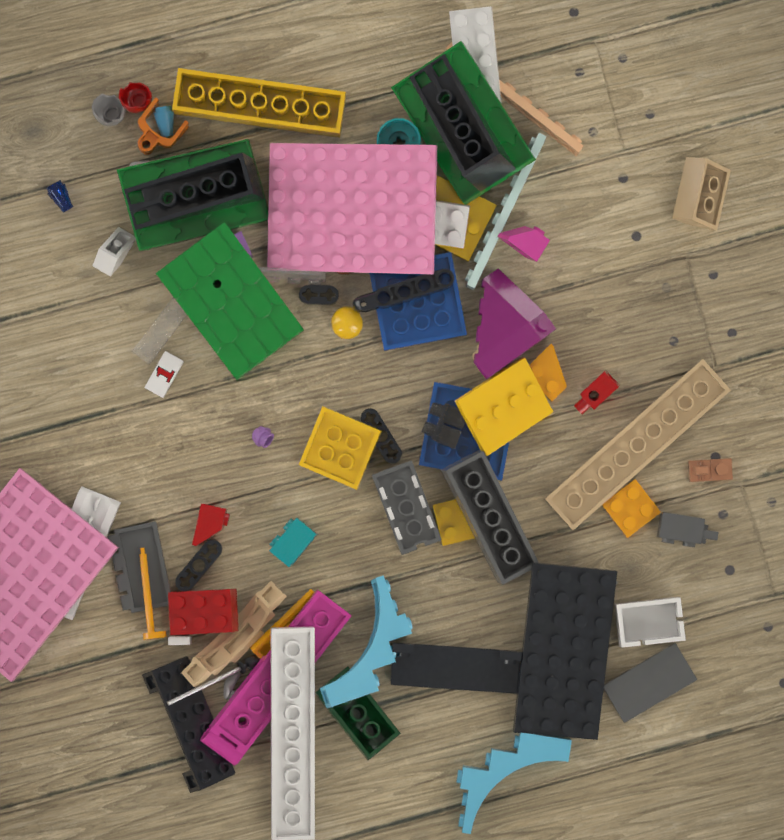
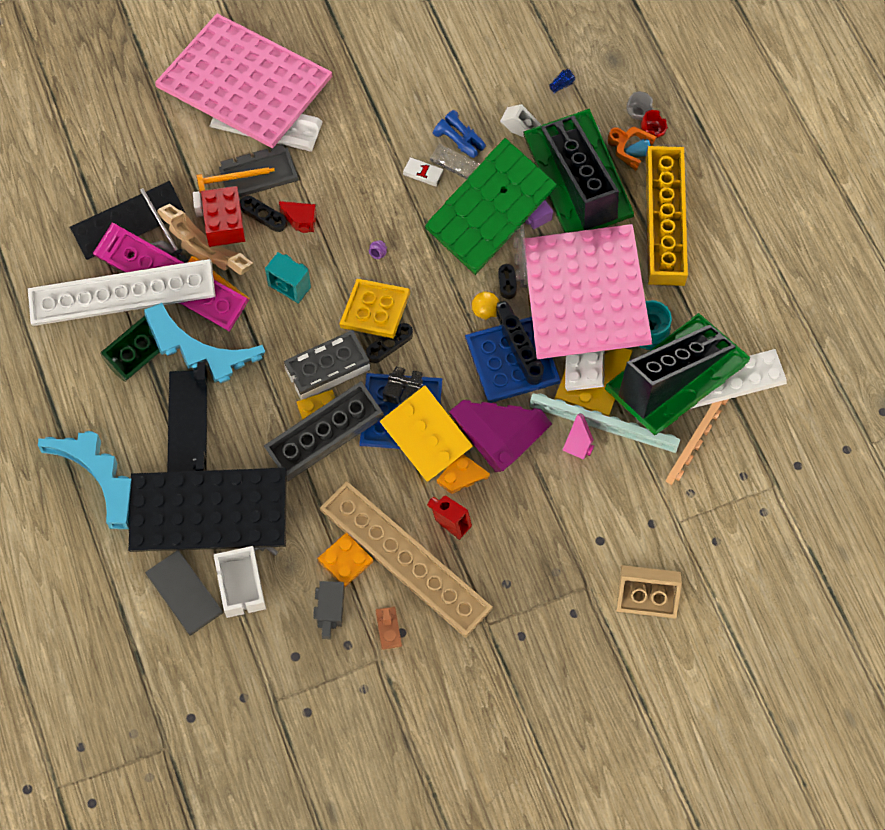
camera: 80 degrees right, 20 degrees down
none -> blue piece [433,110,486,158]

